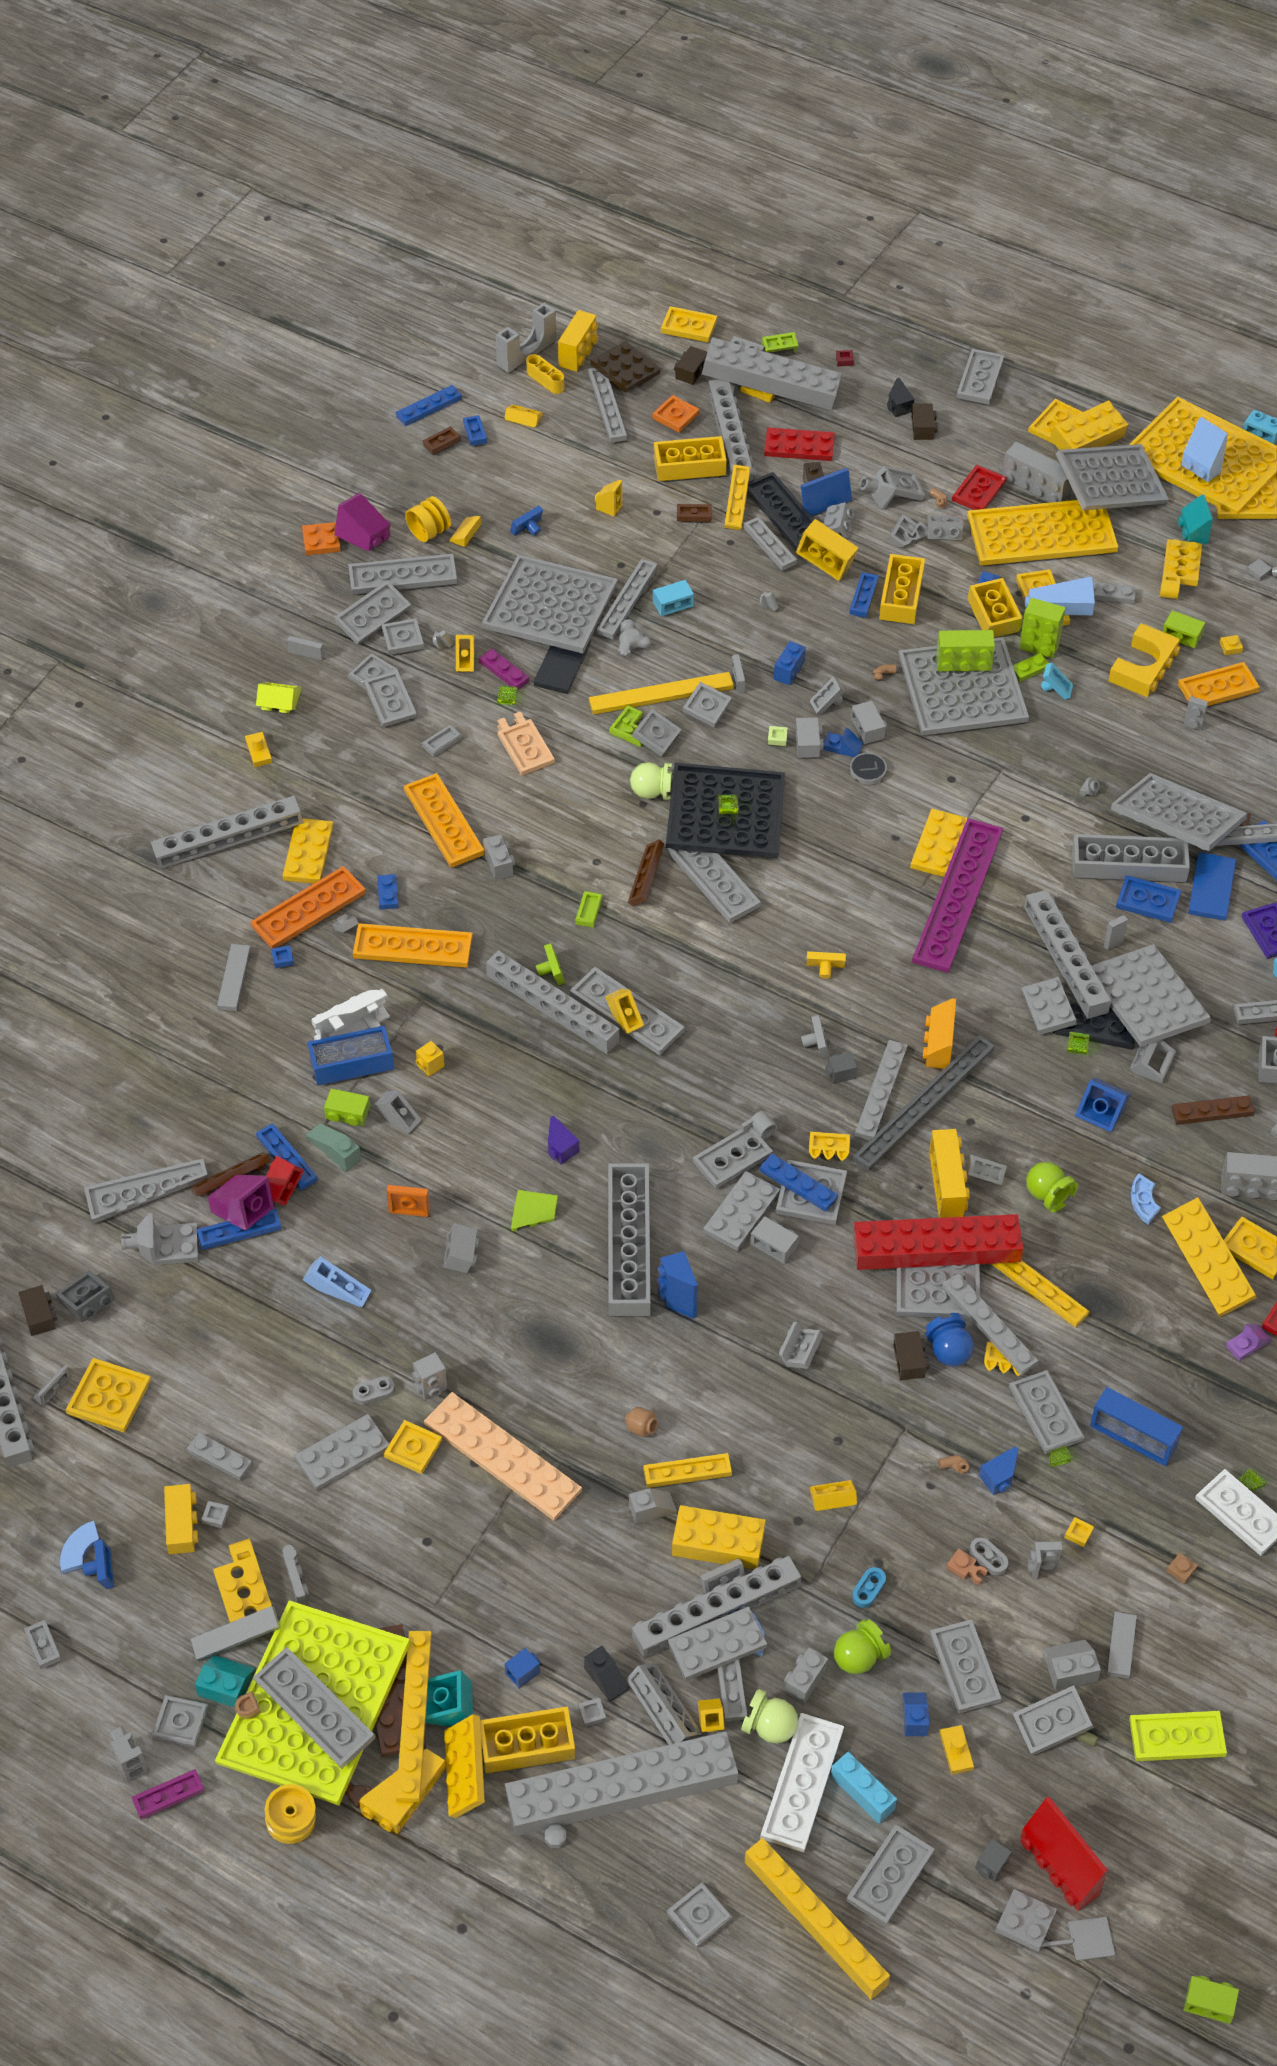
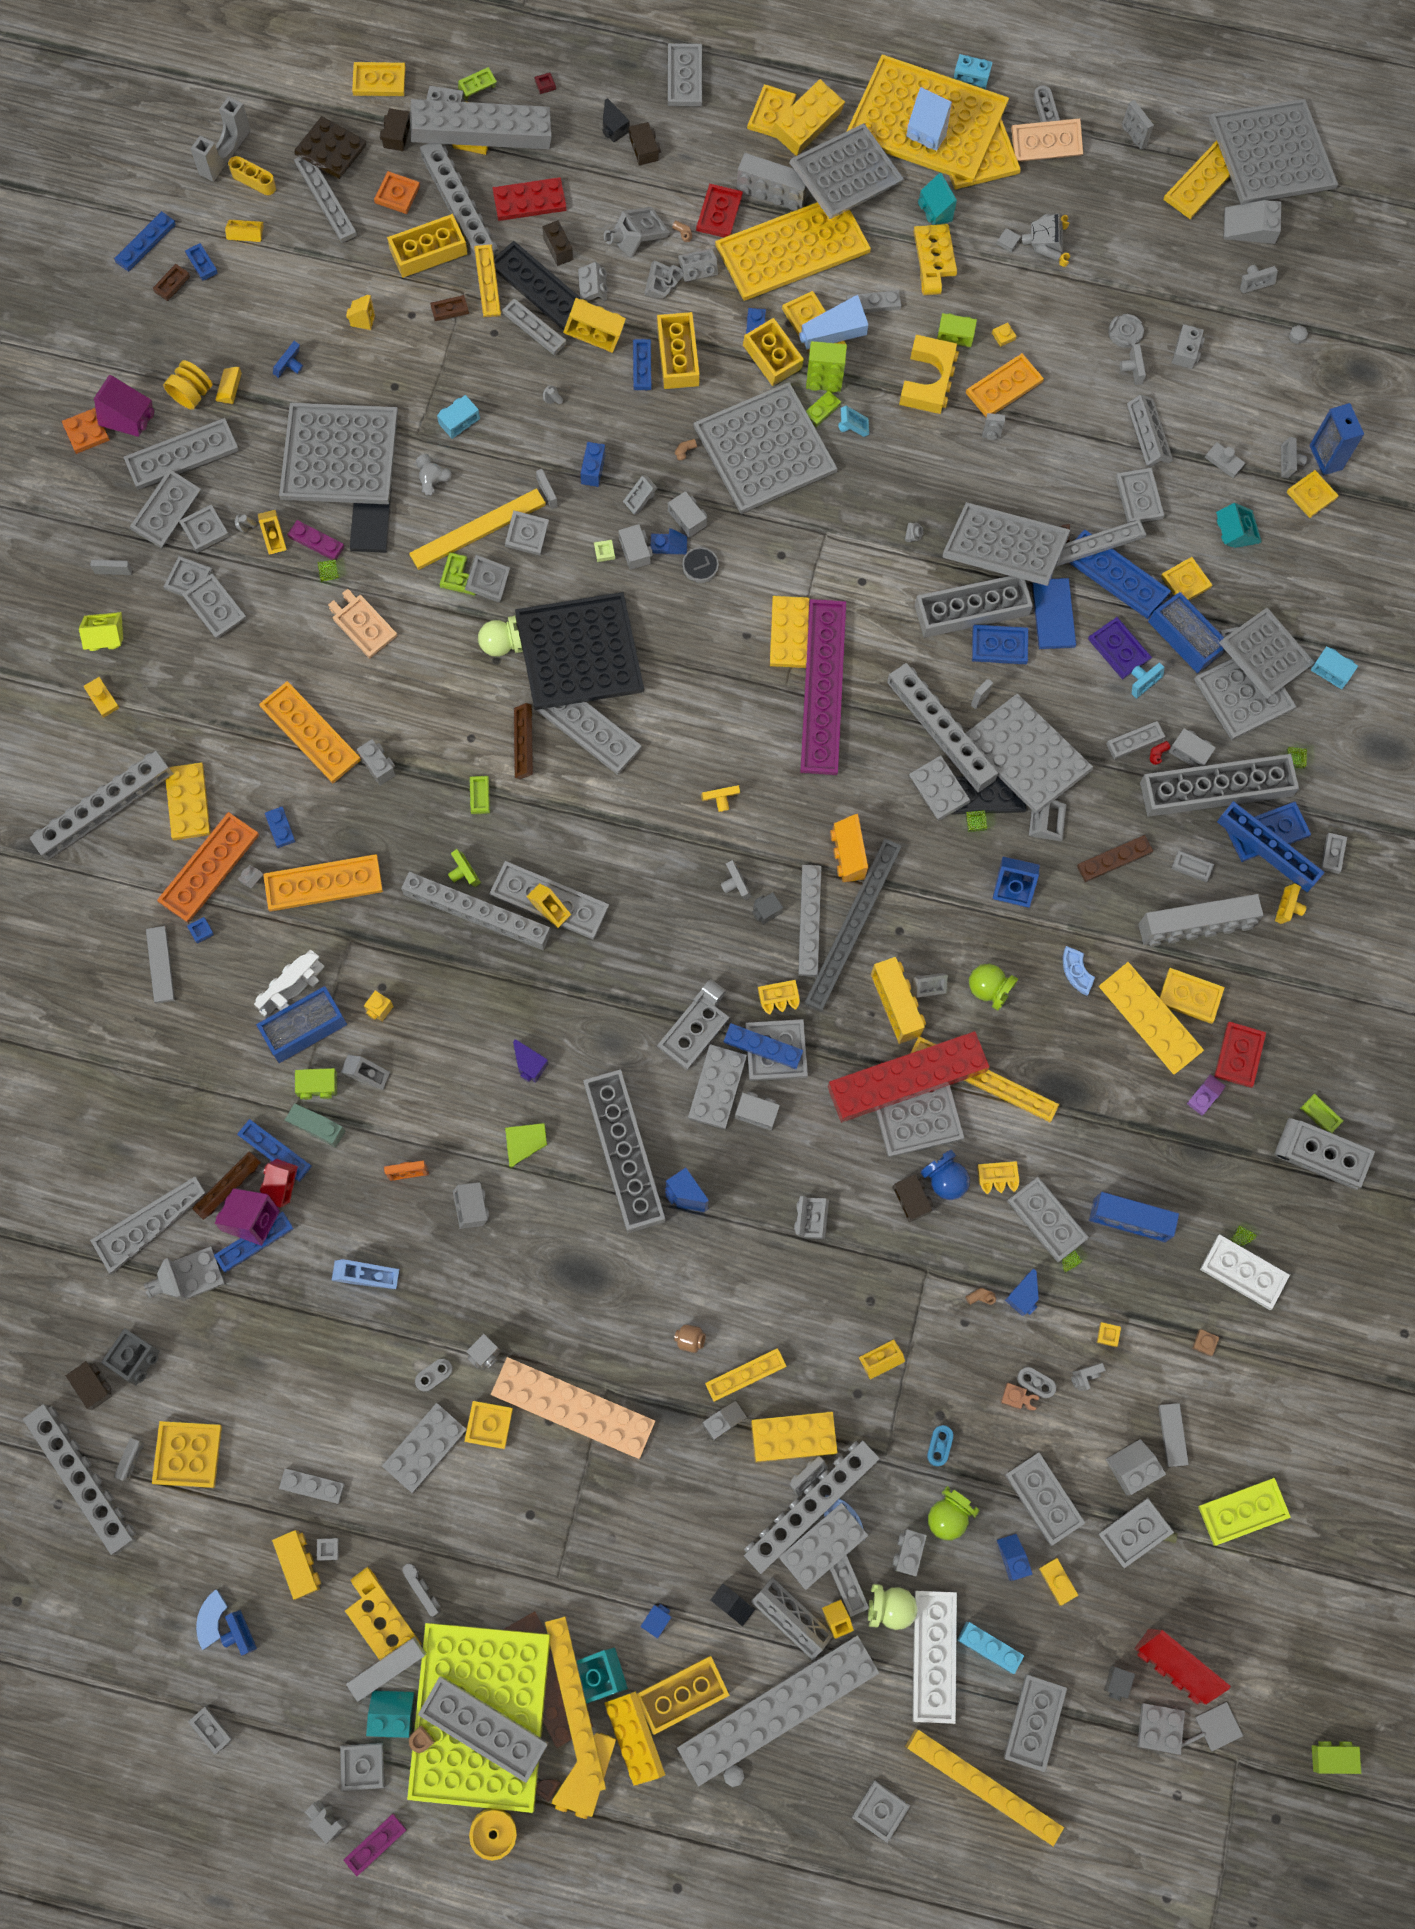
camera: 20 degrees left, 20 degrees up
light grey tile [422,725,462,757] -> none
yellow brick [558,310,598,372] -> none
light grey plate [578,1697,606,1727] -> none
light grey plate [597,559,658,639] -> none
clear neon green plate [718,795,738,814] -> none
blue tile [801,468,852,516] -> none
lime brick [936,630,995,671] -> none
light grey plate [941,1273,1038,1376] -> none

